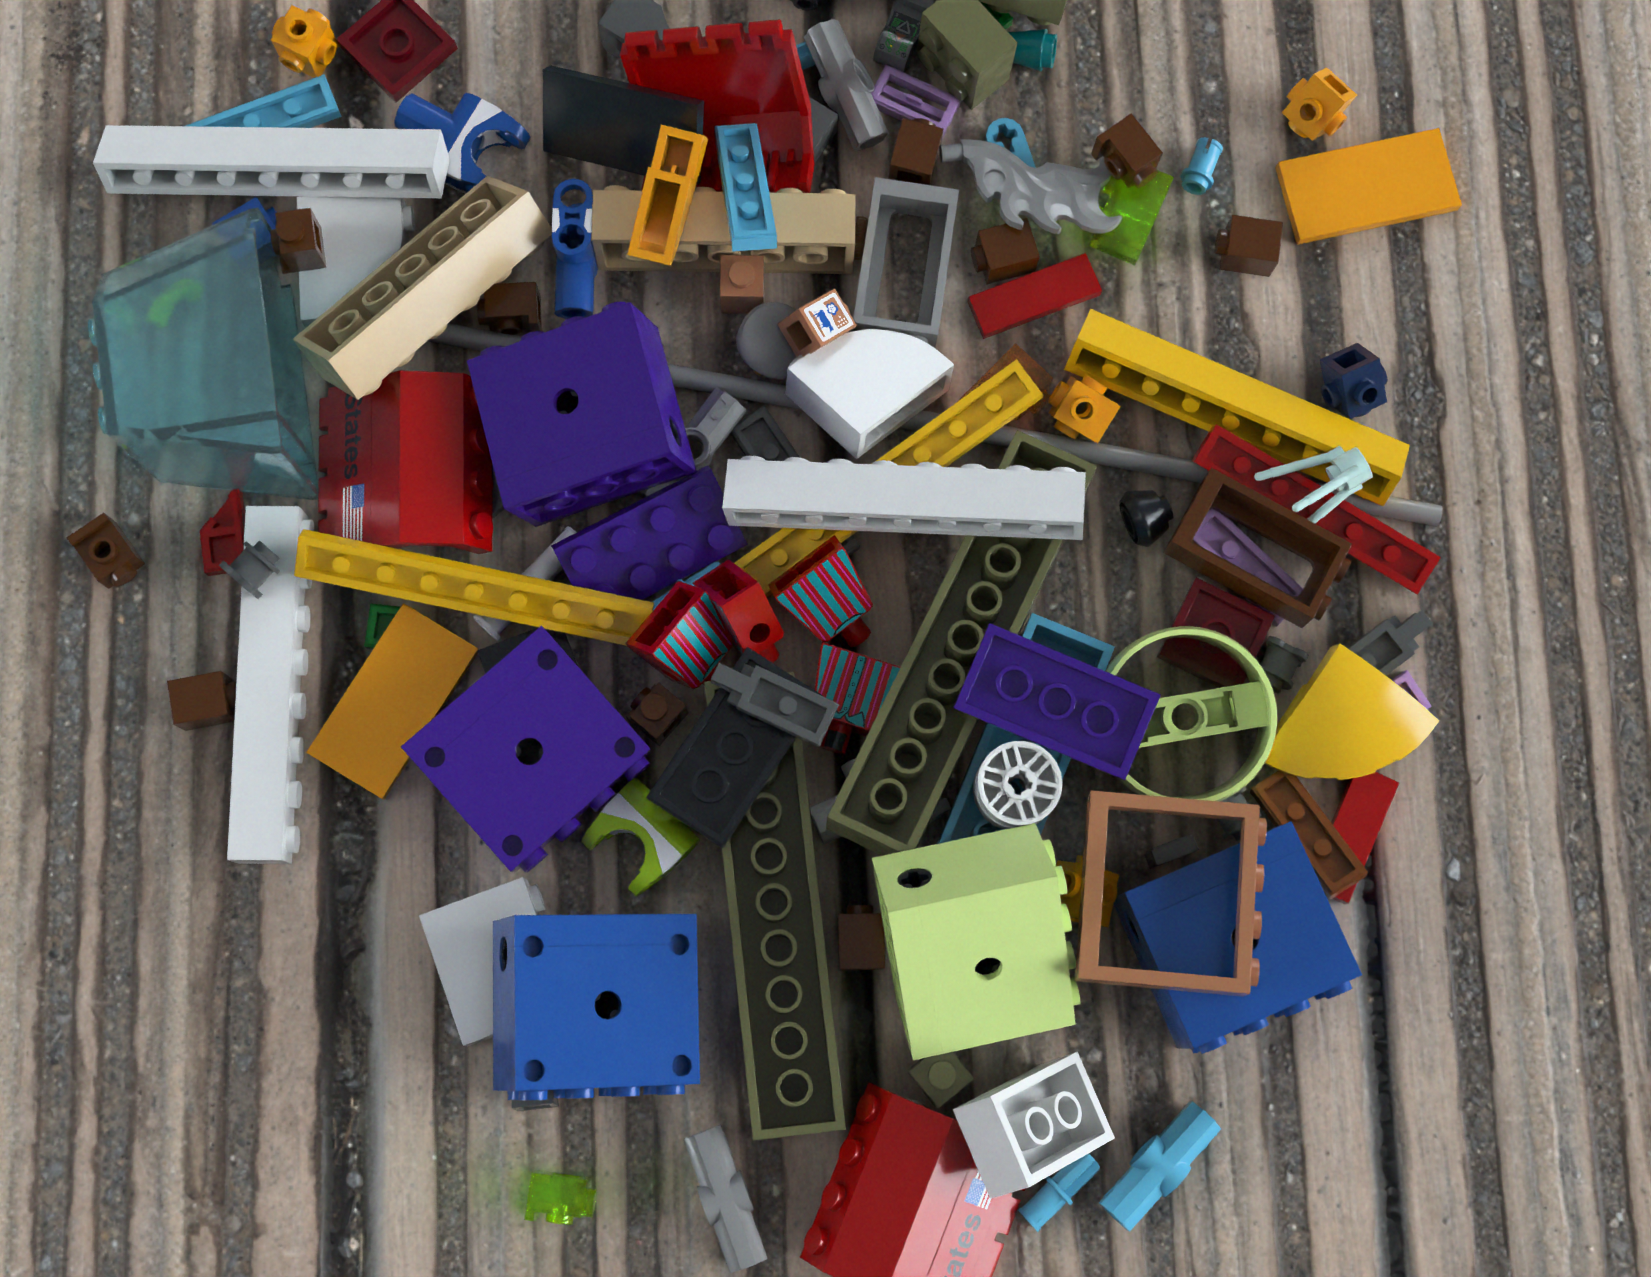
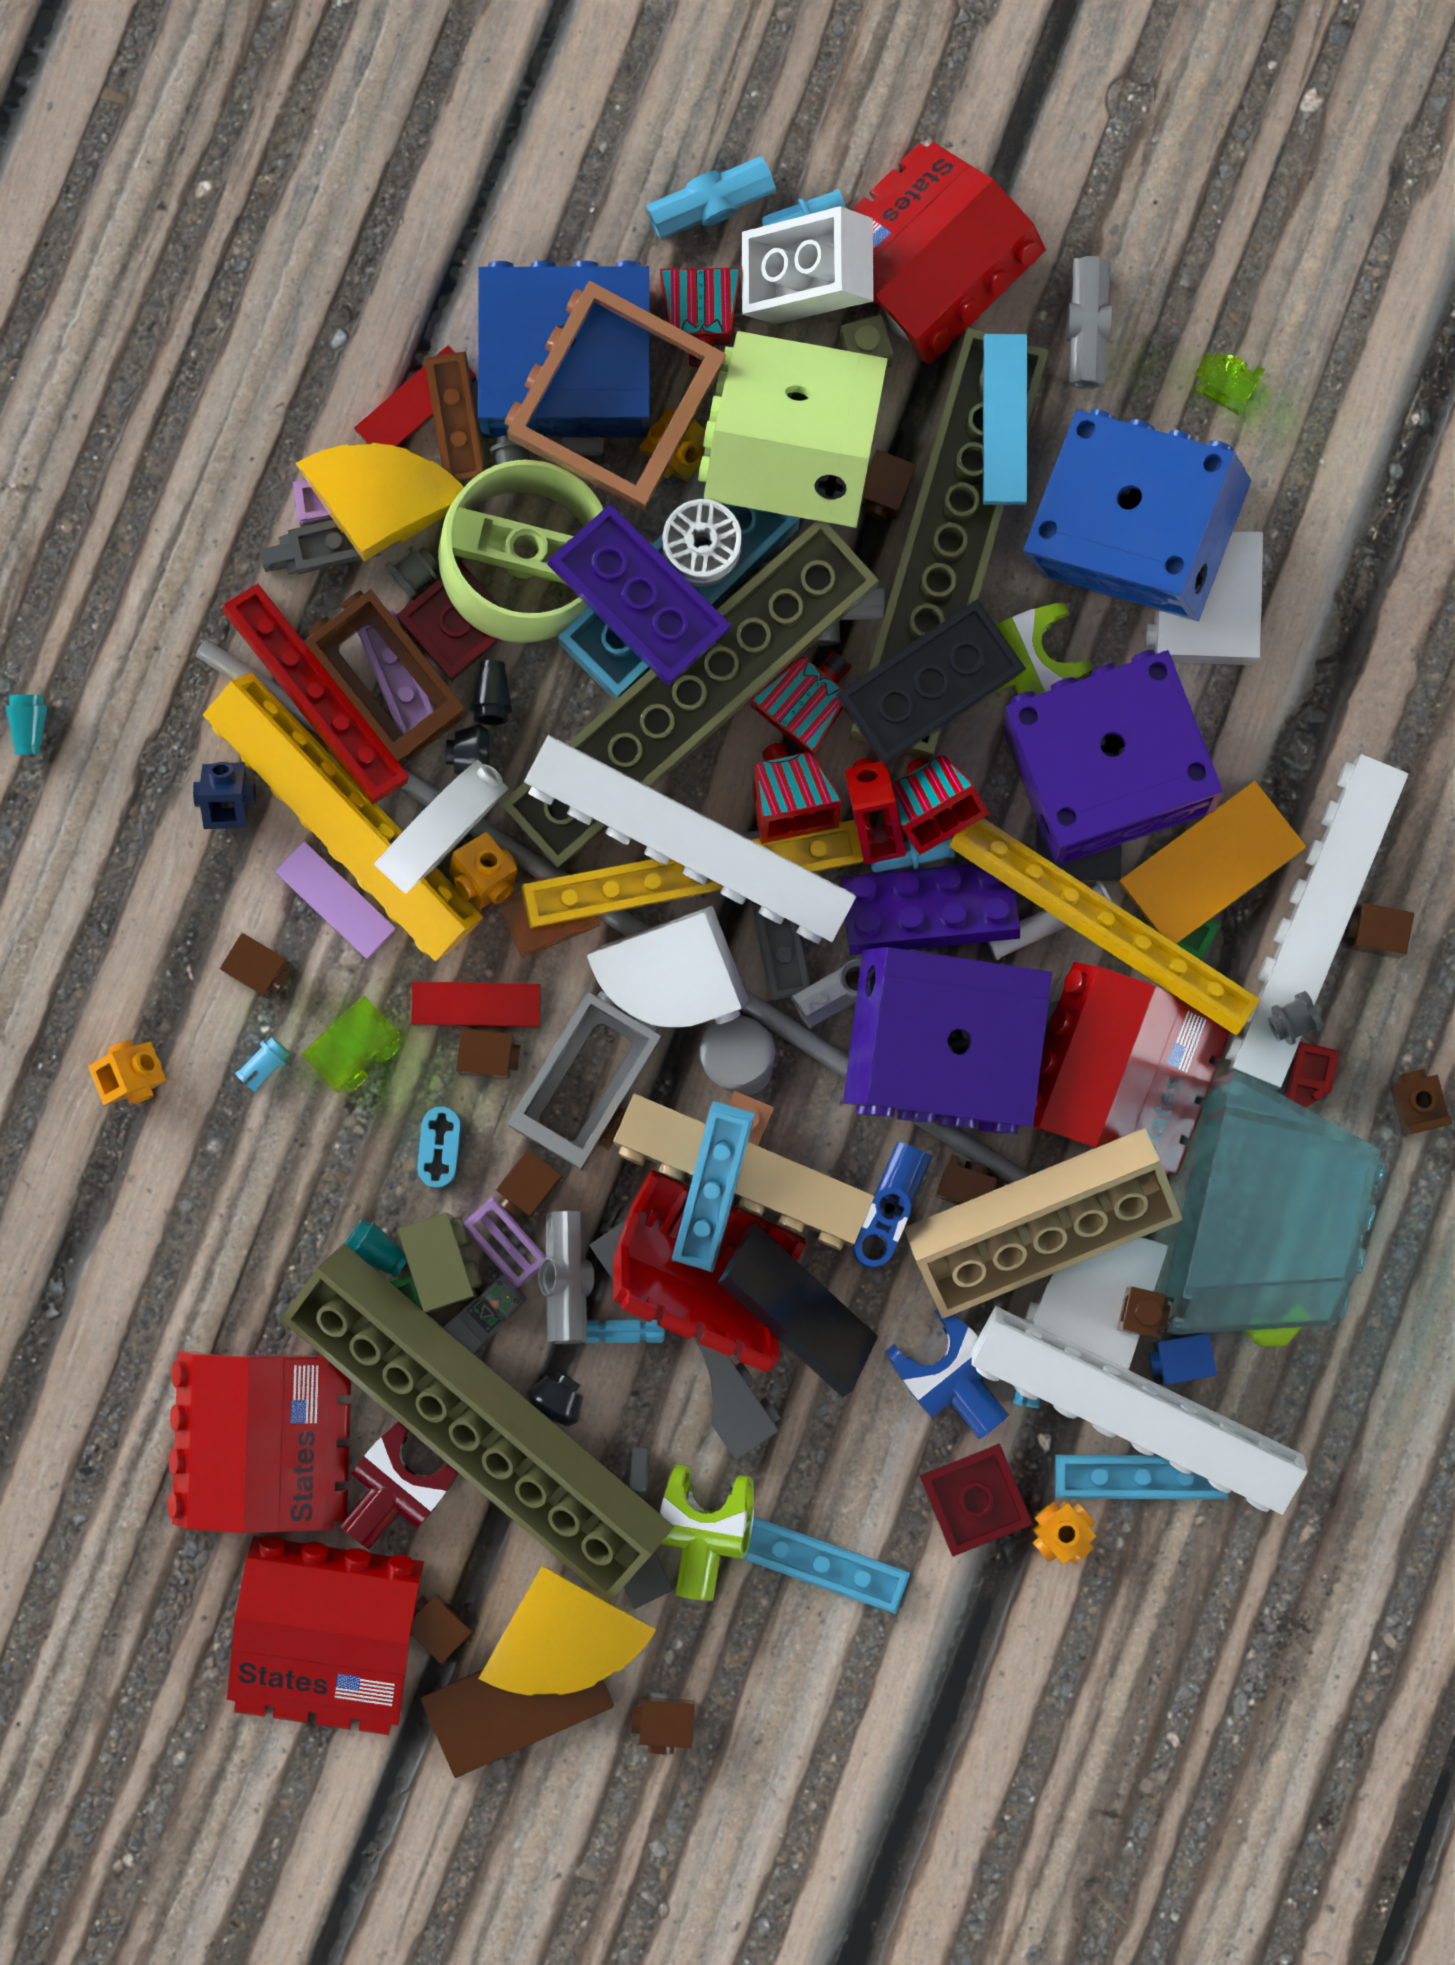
camera: 155 degrees left, 5 degrees up
reddish brown brick [626,683,688,746] -> none
light orange slope [627,124,708,266] -> none
dark grey hinge [711,663,839,747] -> none
nougat brick [777,289,857,357] -> none
light grey piece [939,139,1122,234] -> none
reddish brown brick [1091,113,1163,188] -> none
light aqua plant [1254,446,1373,523] -> none
light orange tile [1275,128,1462,245] -> none
none -> teal cone [5,694,48,755]
none -> lavender tile [275,841,397,960]
none -> white brick [374,760,509,894]
none -> black cone [470,659,512,725]
none -> torso [660,268,740,368]
none -> medium azure tile [983,334,1027,505]

